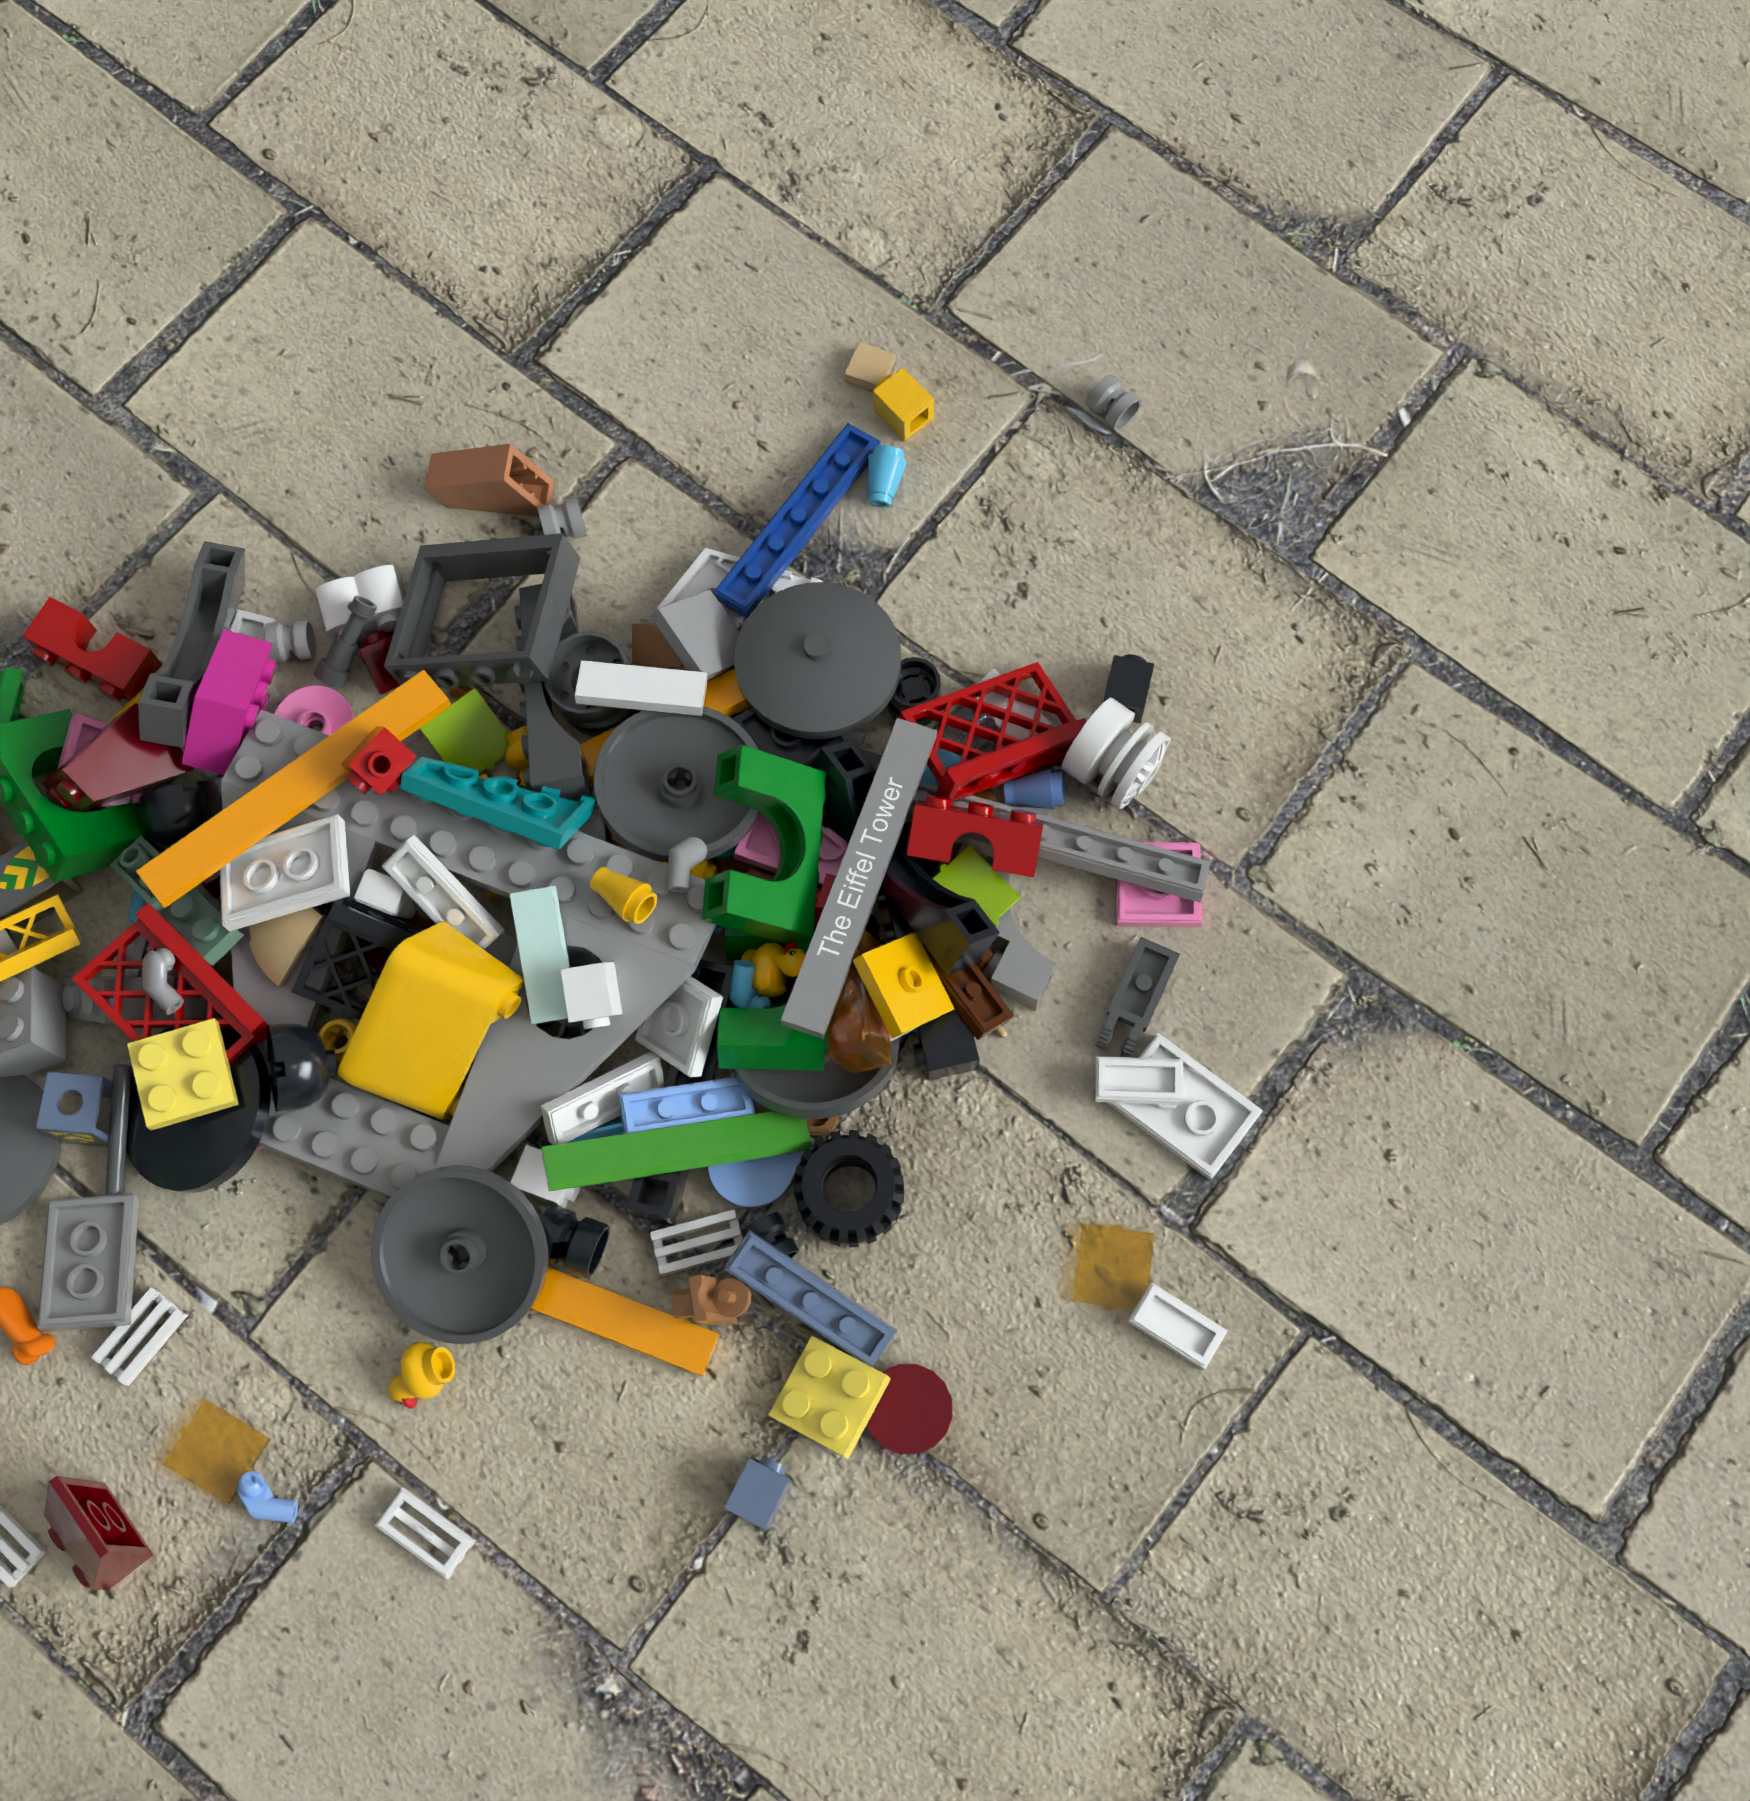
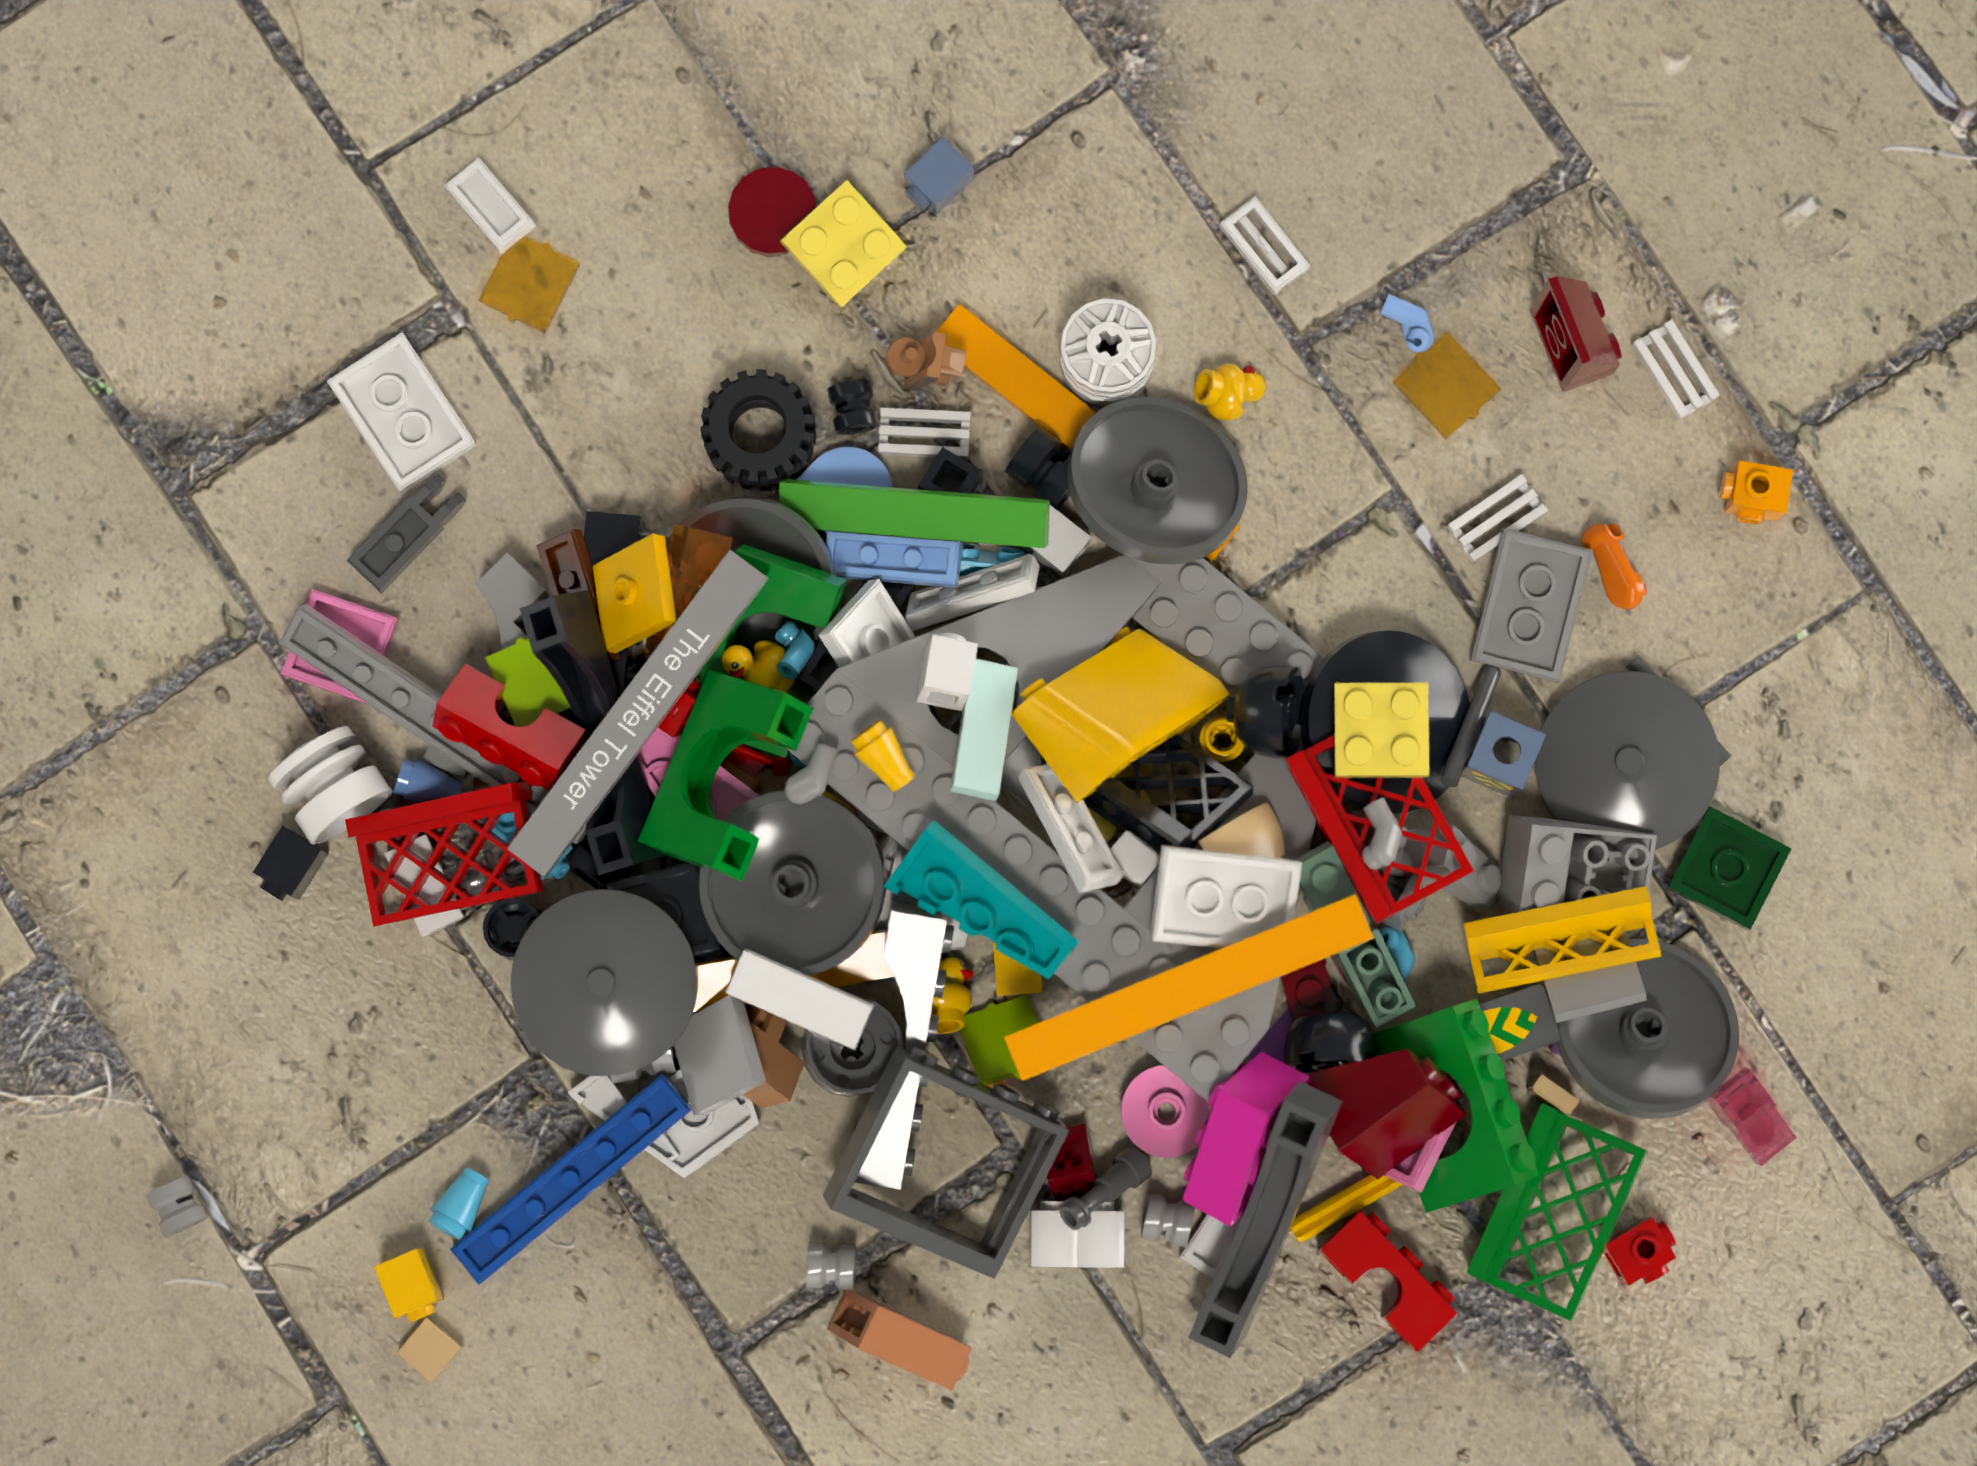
camera: 165 degrees left, 10 degrees up
red brick [341,726,417,795] -> none
sand blue tile [724,1230,897,1367] -> none
white tile [1095,1056,1183,1105] -> none
none -> white wheel [1060,298,1156,407]

